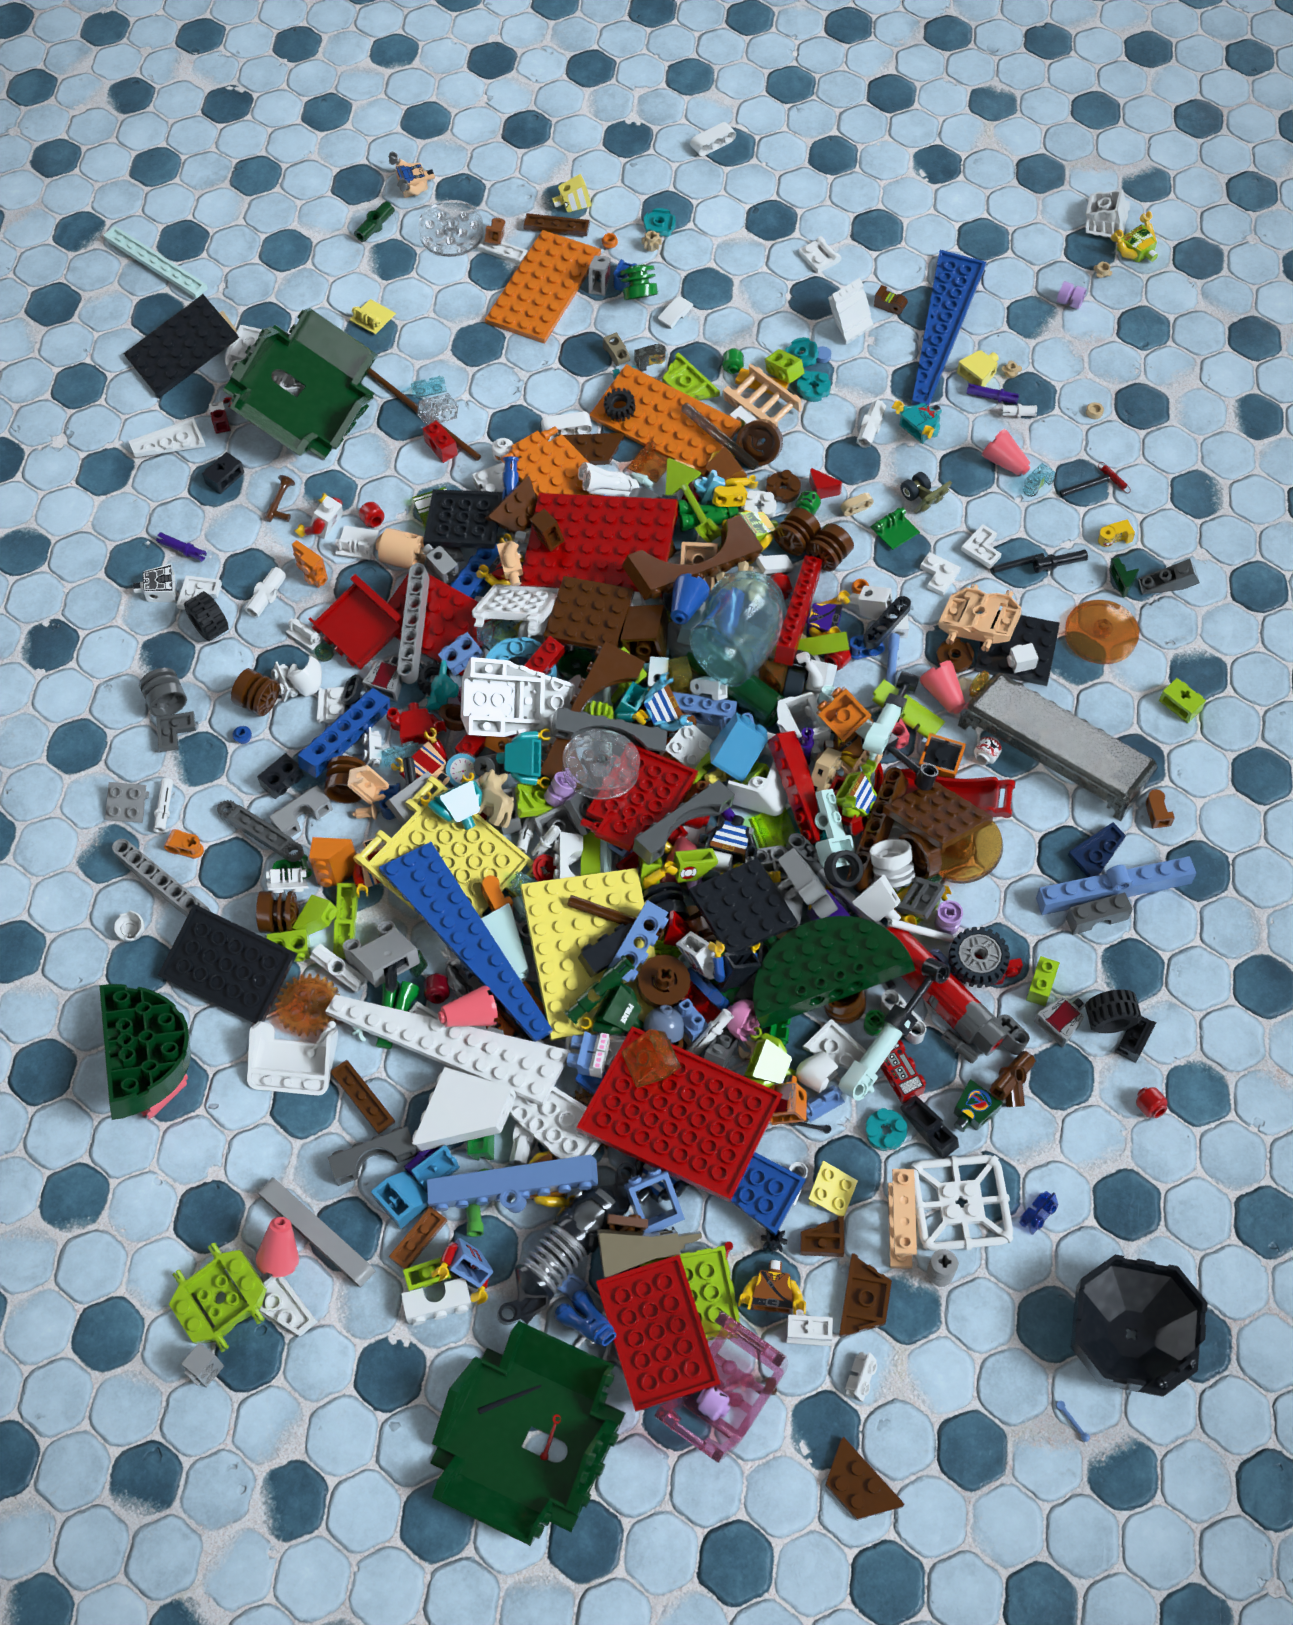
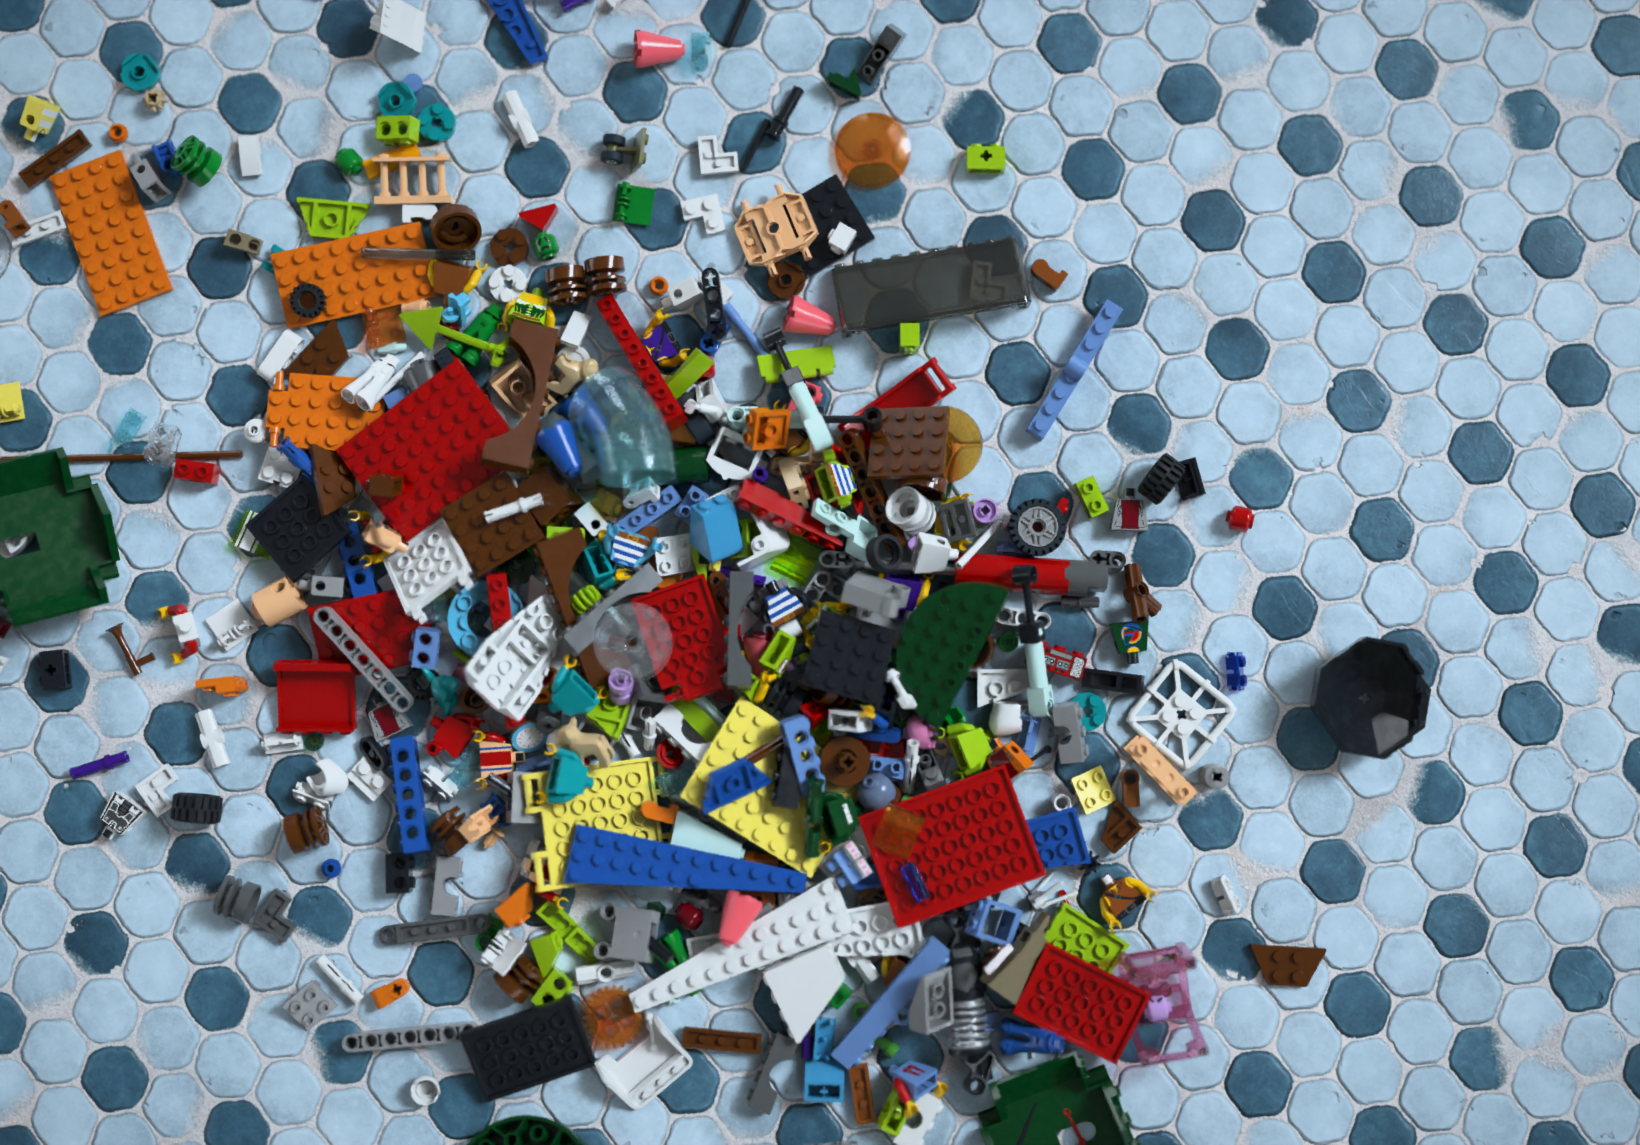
camera: 45 degrees left, 25 degrees up
red head [359,502,385,528] -> none
clear smoke leg [634,344,666,372] -> none
yellow leg [712,483,748,507] -> none
red head [767,573,793,601] -> none
white hinge [787,1315,833,1346] -> none
reddish brown wing [839,1253,892,1337] -> none
tan beam [840,493,874,516] -> none
teal torso [891,400,942,444] -> none
piece [919,733,966,778] -> none
clear yellow gear [969,670,989,698] -> none
white head [974,737,1002,765] -> none
medium blue hinge [1056,1401,1090,1442] -> none
dark grey arch [1066,892,1133,935] -> none
dark blue wing [1068,822,1126,877] -> none
yellow leg [1098,519,1135,547] -> none
none -> white pin [484,493,544,524]
none -> blue wing [701,757,772,815]
none -> white hinge [885,669,917,709]
none -> lime brick [899,323,920,356]
none -> clear blue slope [900,861,930,903]
none -> light grey slope [909,966,954,1035]
none -> white plant [1028,872,1078,910]
none -> light grey arch [1052,701,1089,764]
none -> dark orange piece [1120,768,1140,808]

